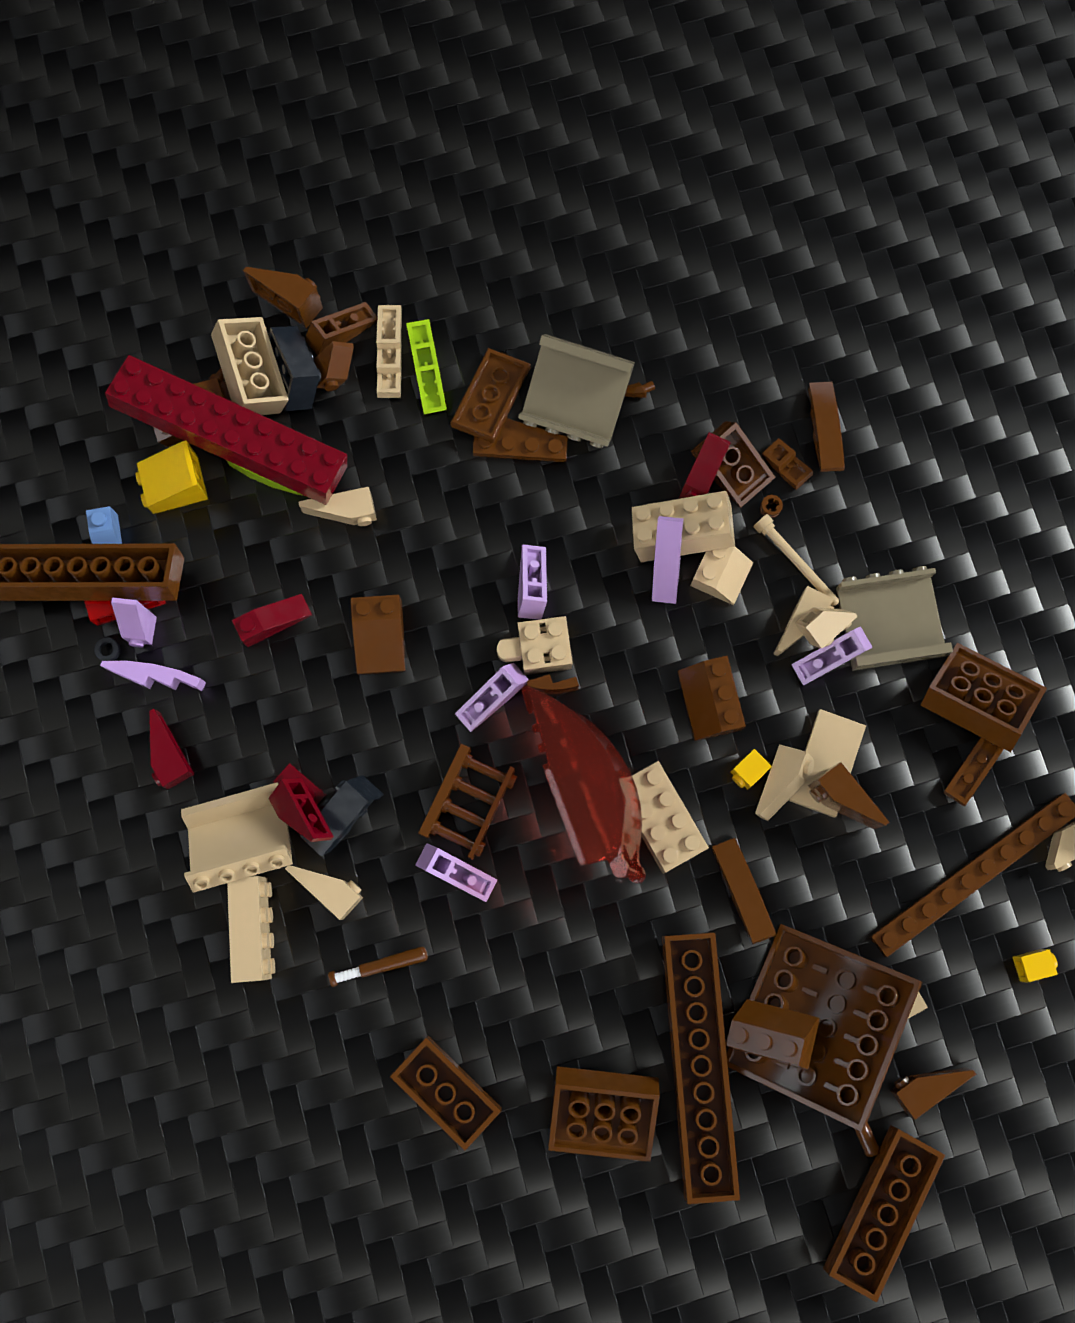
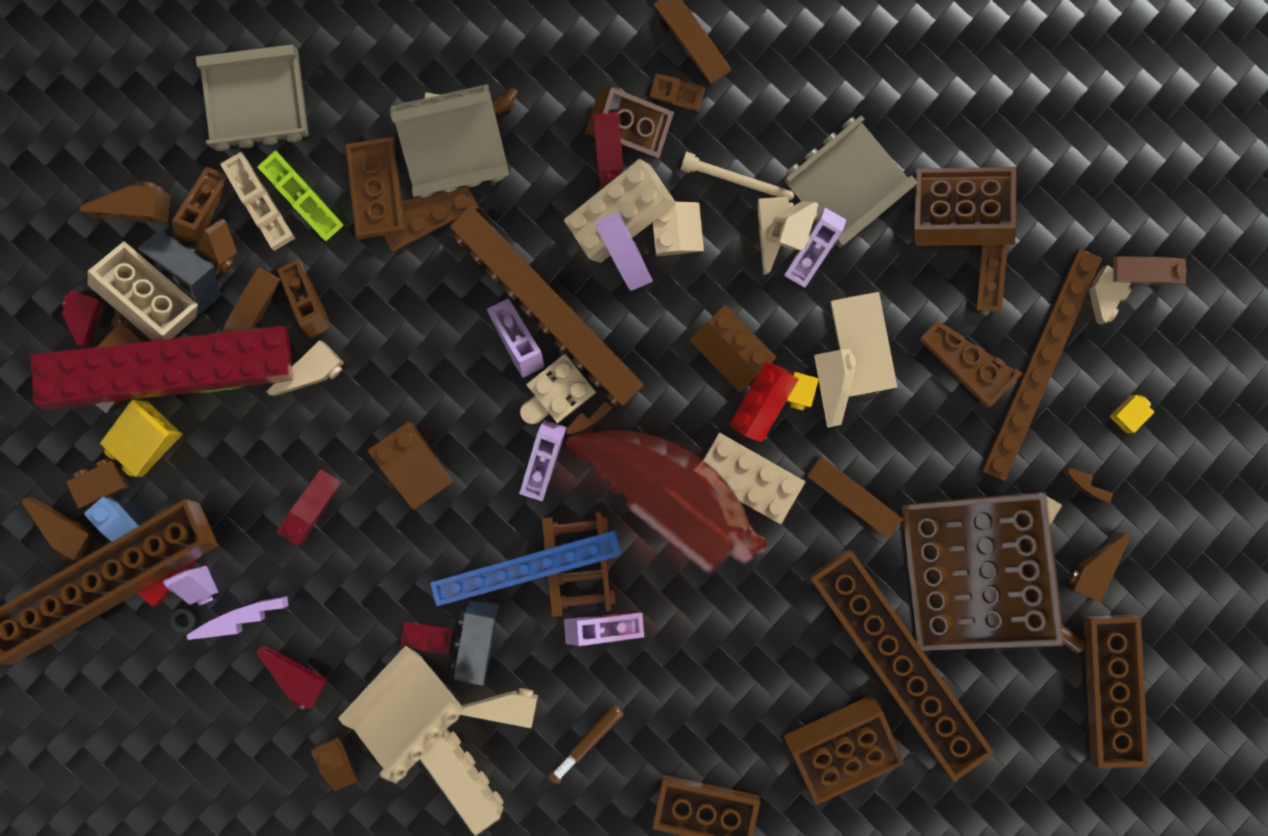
camera: 30 degrees left, 10 degrees up
dark red slope [268,778,334,842] -> none
reddish brown slope [726,999,820,1070] -> none
reddish brown bush [760,495,783,518] -> none
reddish brown slope [808,762,890,829] -> none
none -> reddish brown slope [22,498,96,561]
none -> dark red slope [62,290,106,347]
none -> reddish brown brick [66,459,130,508]
none -> dark tan panel [196,44,308,151]
none -> reddish brown slope [221,267,280,333]
none -> reddish brown slope [277,259,331,338]
none -> reddish brown slope [311,736,358,791]
none -> blue plate [430,531,622,606]
none -> reddish brown brick [450,206,644,407]
none -> red brick [729,361,799,442]
none -> reddish brown wing [919,321,1023,408]
none -> reddish brown slope [1062,468,1113,503]

